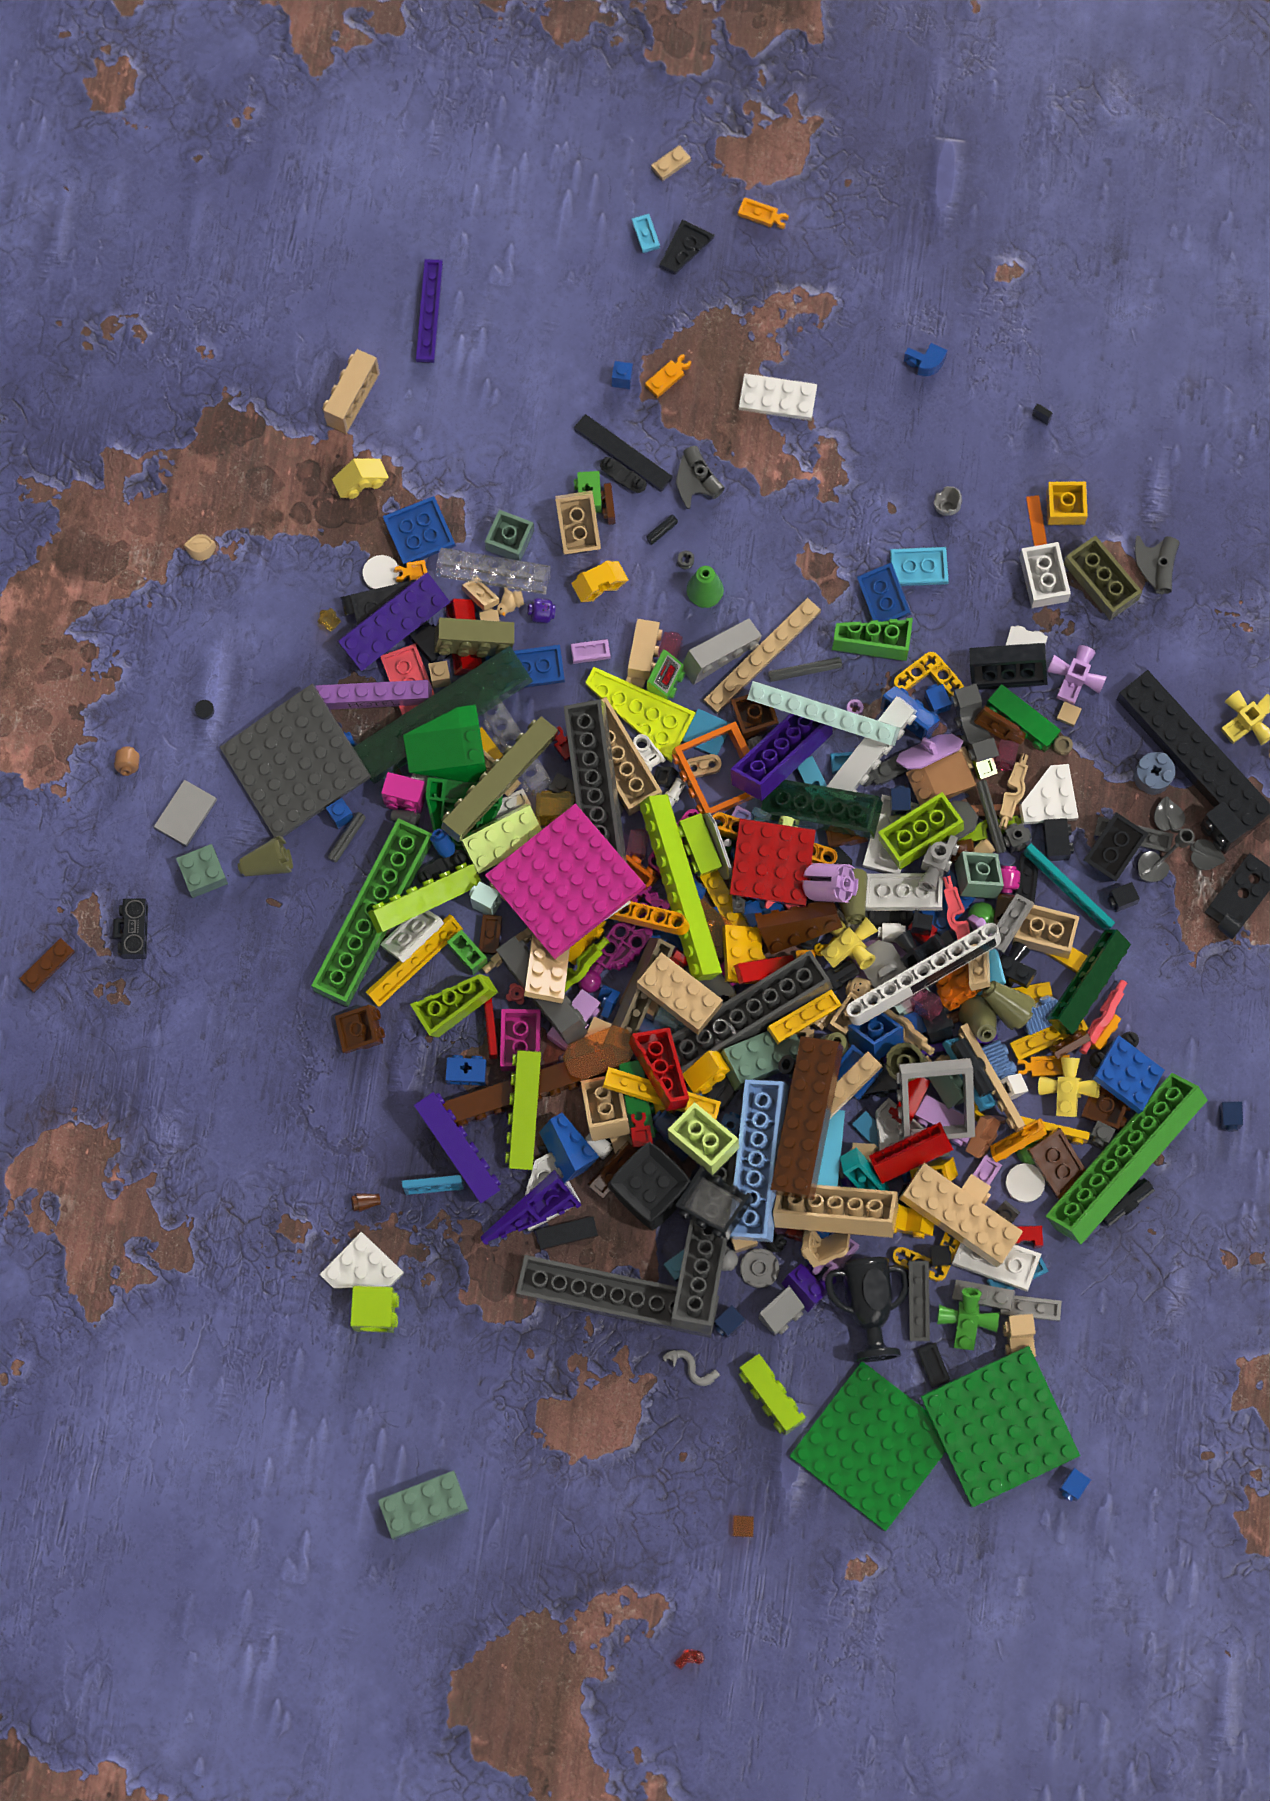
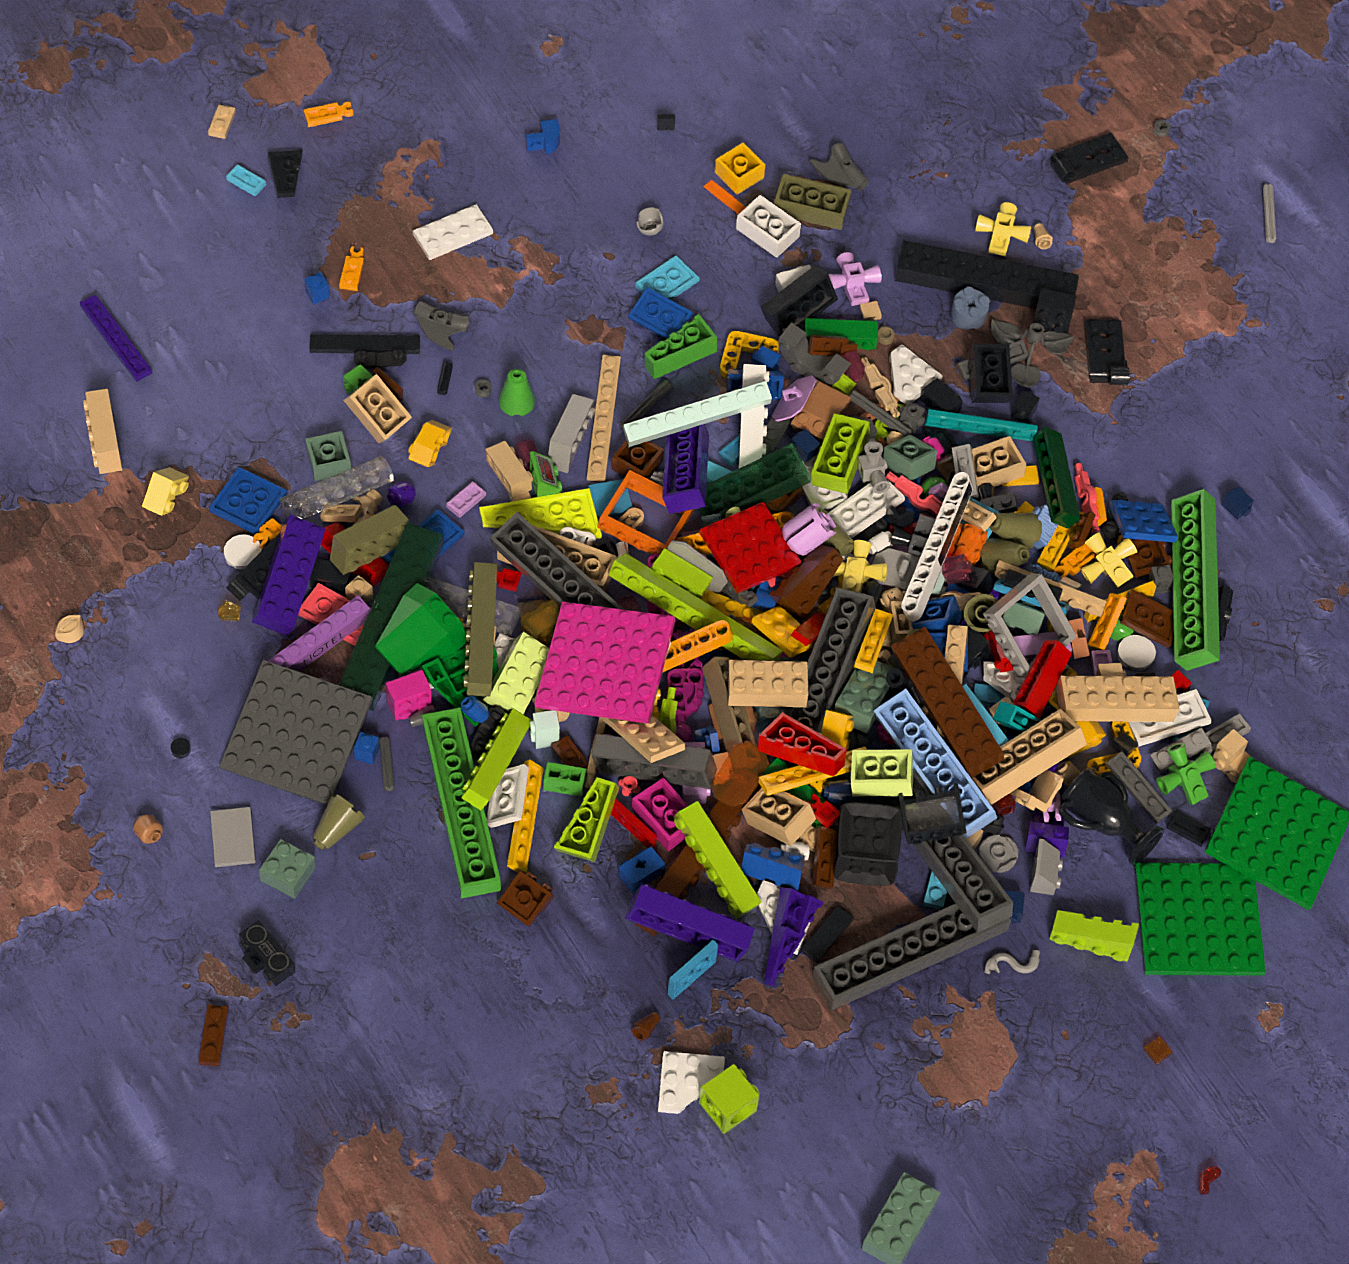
camera: 45 degrees left, 15 degrees down
none -> tan brick [1056,761,1081,787]

